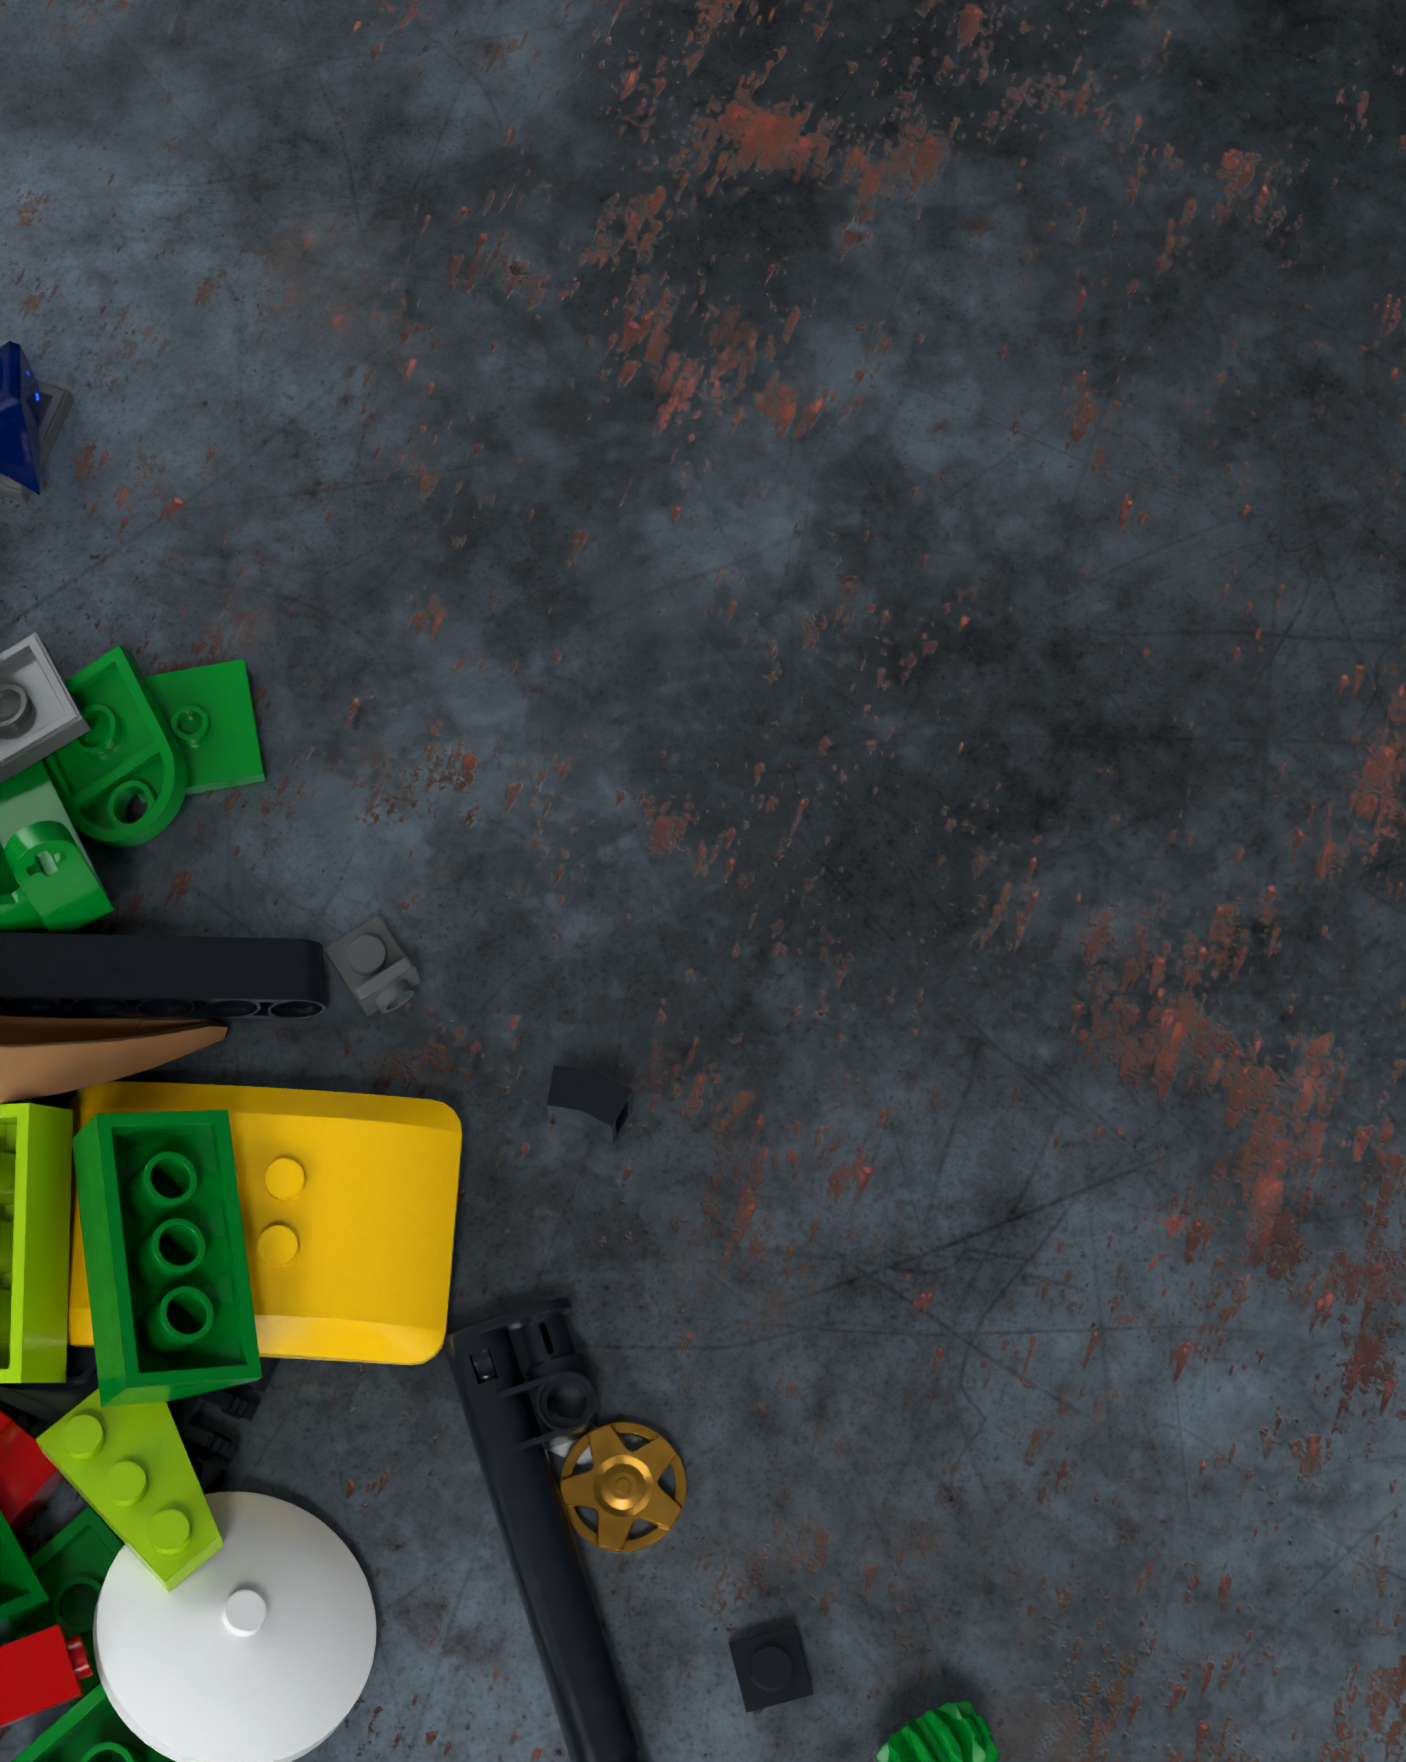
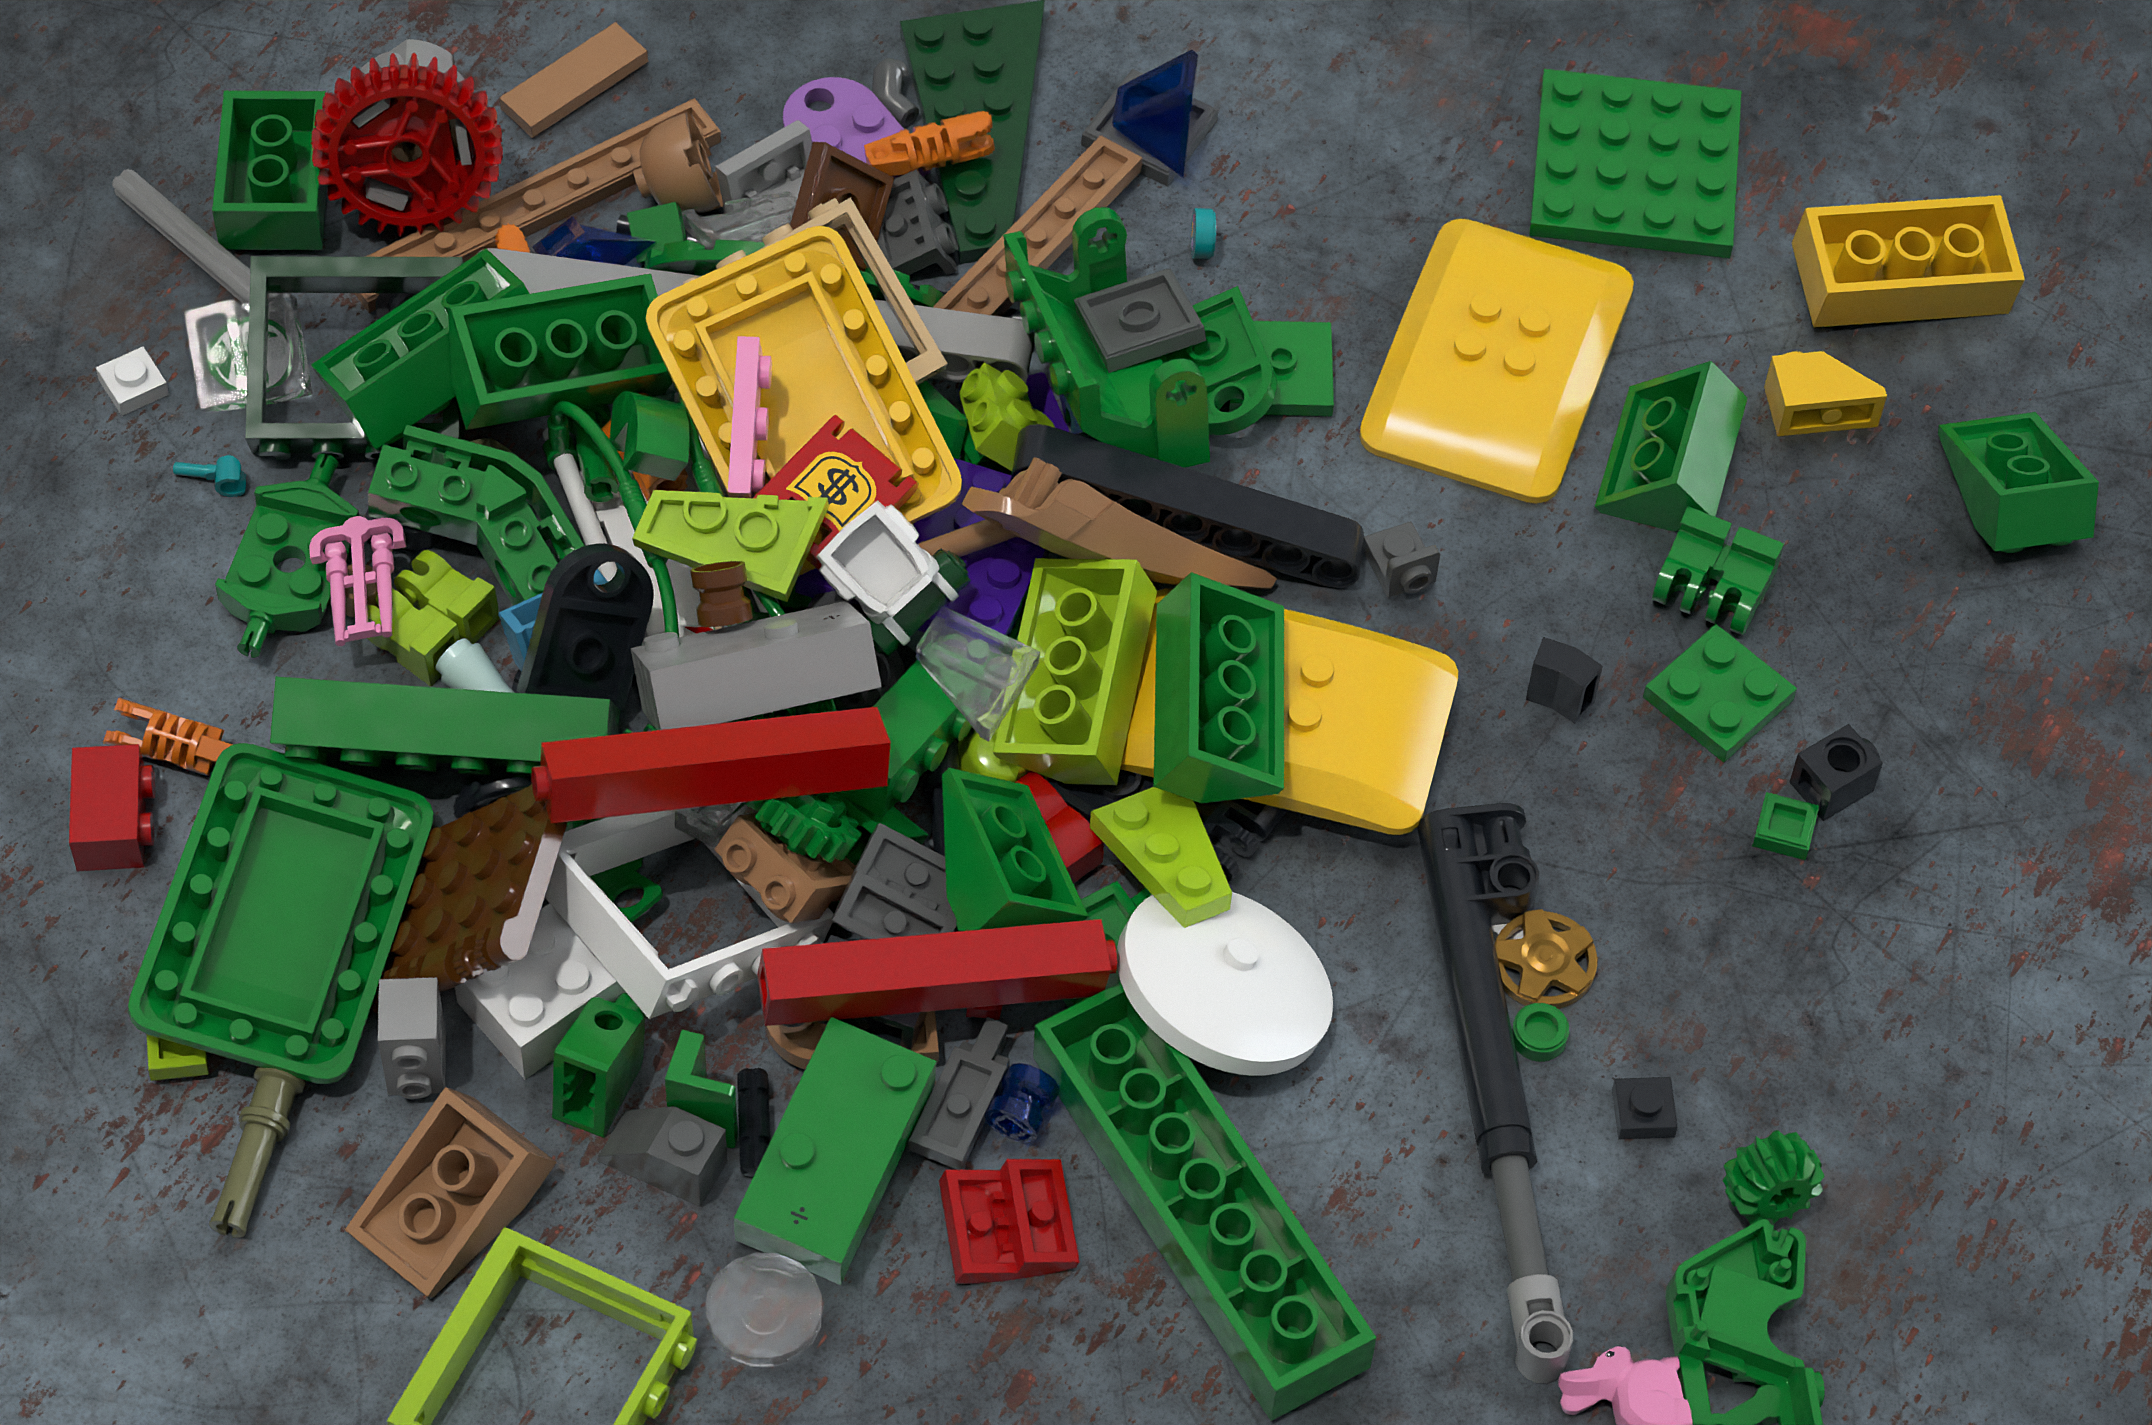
camera: 10 degrees right, 15 degrees down
none -> teal tile [1191,208,1216,260]
none -> yellow wedge [1359,219,1634,504]
none -> green tile [1512,1003,1569,1062]
none -> green plate [1529,69,1742,258]
none -> green slope [1594,361,1748,532]
none -> green plate [1643,624,1797,763]
none -> green legs [1652,506,1784,635]
none -> green tile [1752,792,1819,860]
none -> yellow slope [1764,351,1887,437]
none -> black brick [1789,724,1883,821]
none -> yellow brick [1792,195,2025,327]
none -> green slope [1938,412,2099,553]

